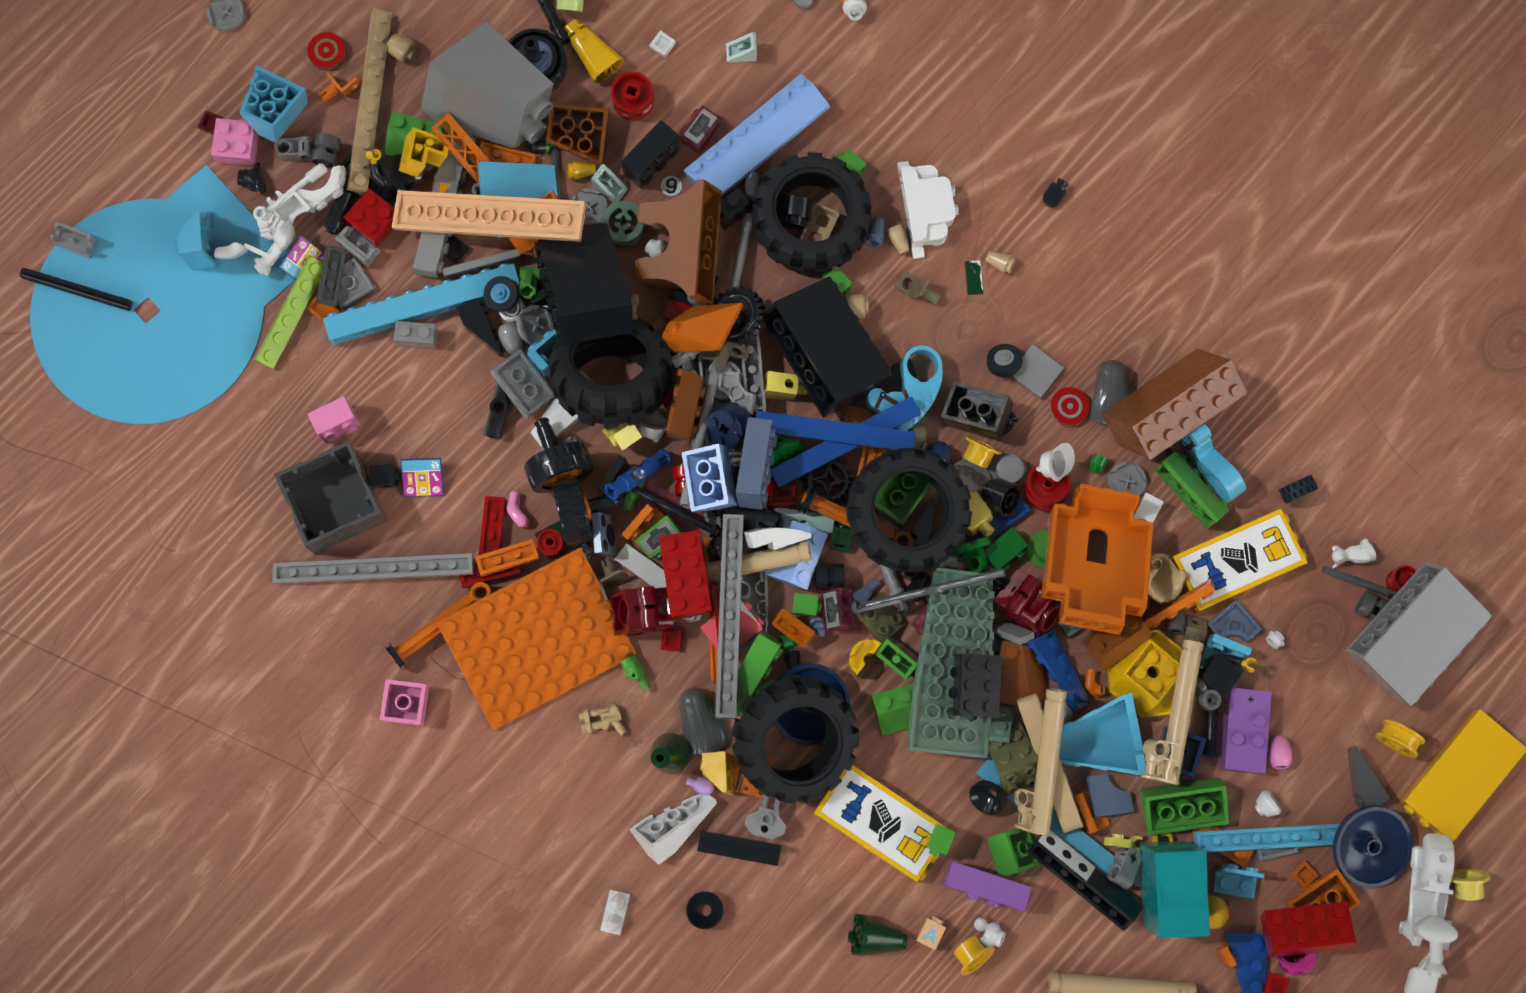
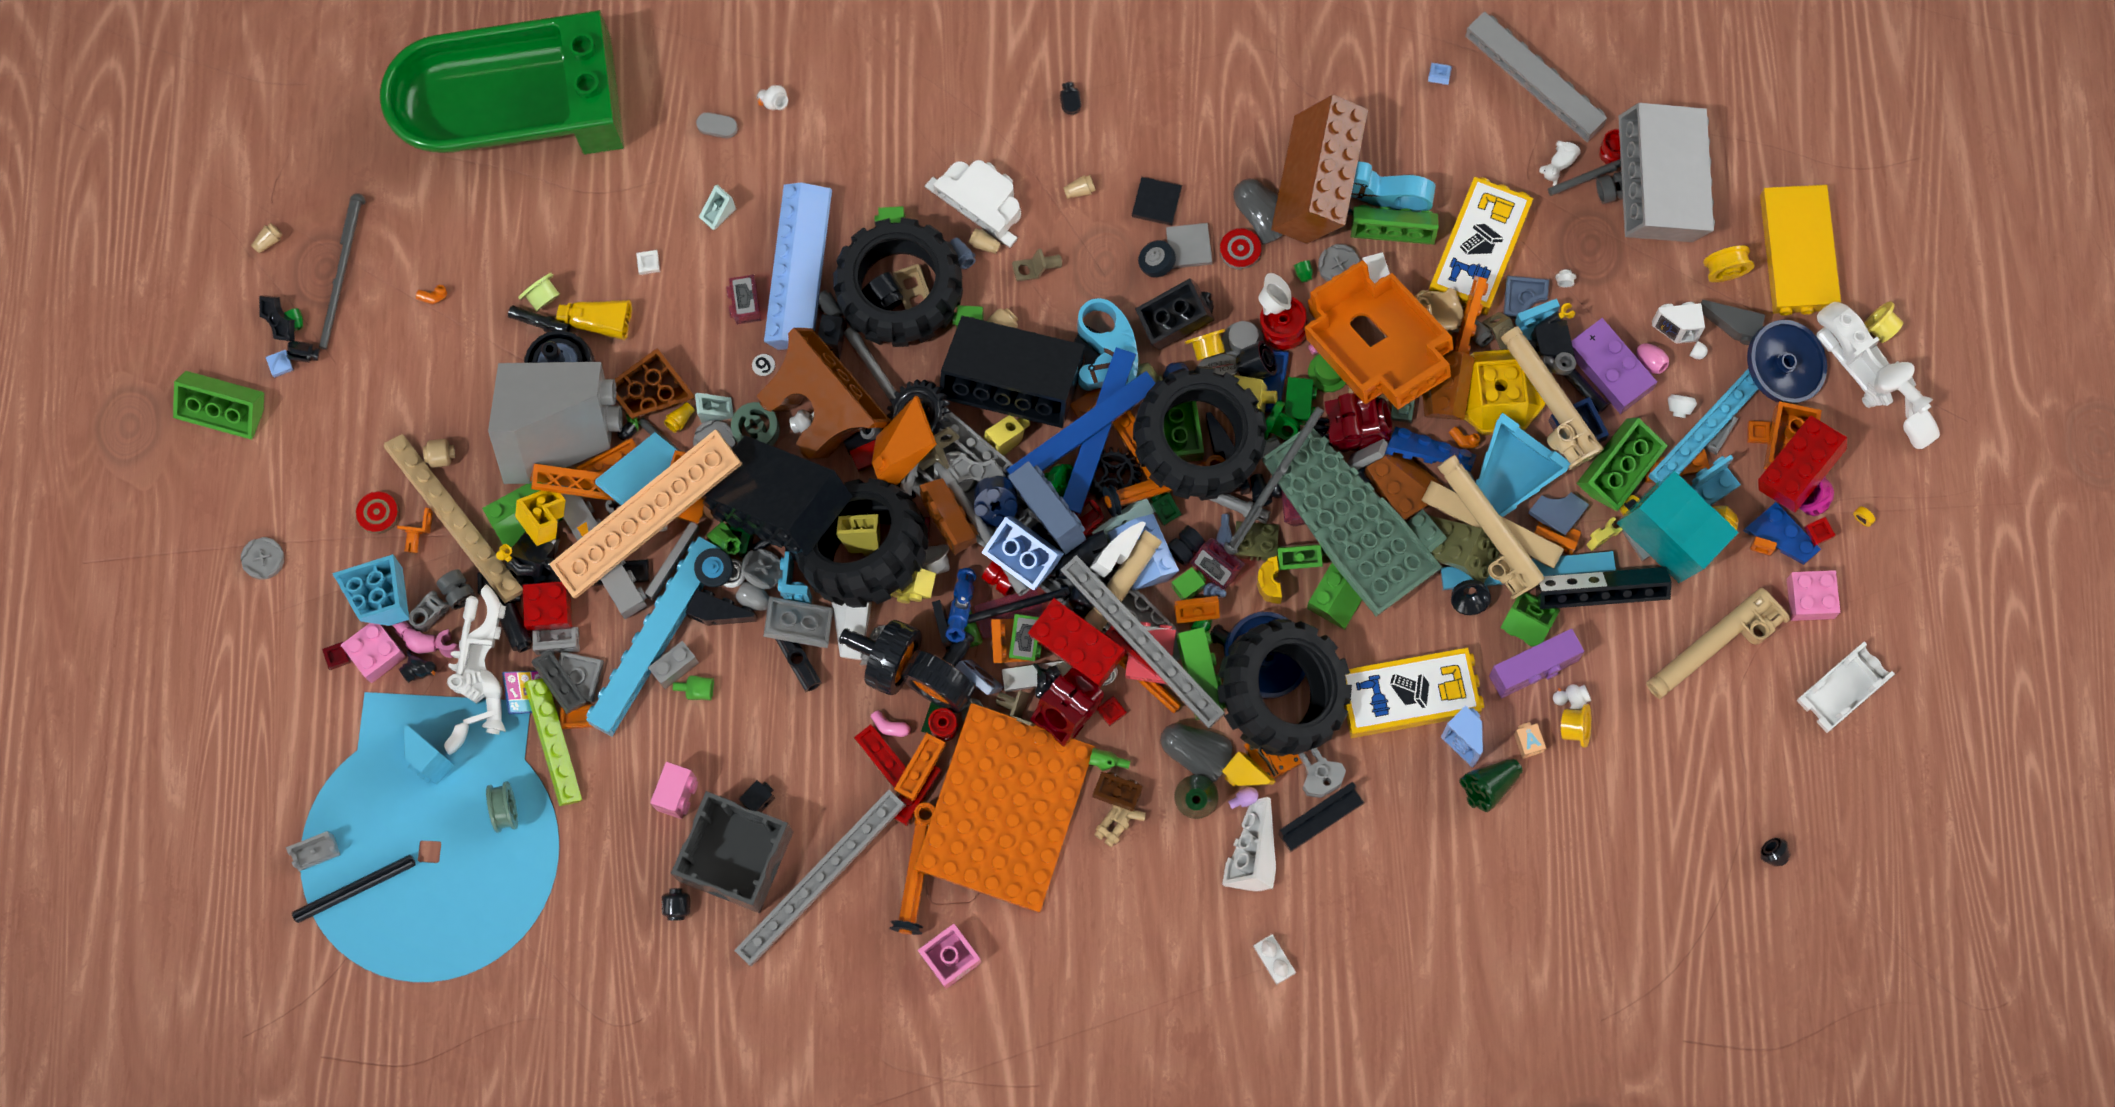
camera: 35 degrees left, 5 degrees down
piece [401,457,444,497] -> none
red wheel [610,71,654,121] -> none
black brick [621,120,680,189] -> none
black piece [686,891,724,930] -> none
bright green brick [926,824,956,858] -> none
black brick [952,654,1002,718] -> none
dark green sticker [965,260,983,295] -> none
light grey piece [1107,848,1142,889] -> none
black wheel [1279,475,1318,504] -> none
none -> bright pink piece [392,621,459,658]
none -> sand green wheel [486,781,518,833]
none -> black head [662,888,690,921]
none -> bright green piece [673,675,714,701]
none -> light yellow torso [836,514,881,556]
none -> black animal [1033,663,1062,699]
none -> reddish brown bracket [1092,771,1143,812]
none -> black tile [1132,177,1182,226]
none -> light blue tile [1428,63,1452,85]
none -> light blue slope [1441,705,1483,768]
none -> light grey brick [1465,11,1607,143]
none -> white slope [1652,302,1705,344]
none -> white hinge [1689,341,1708,359]

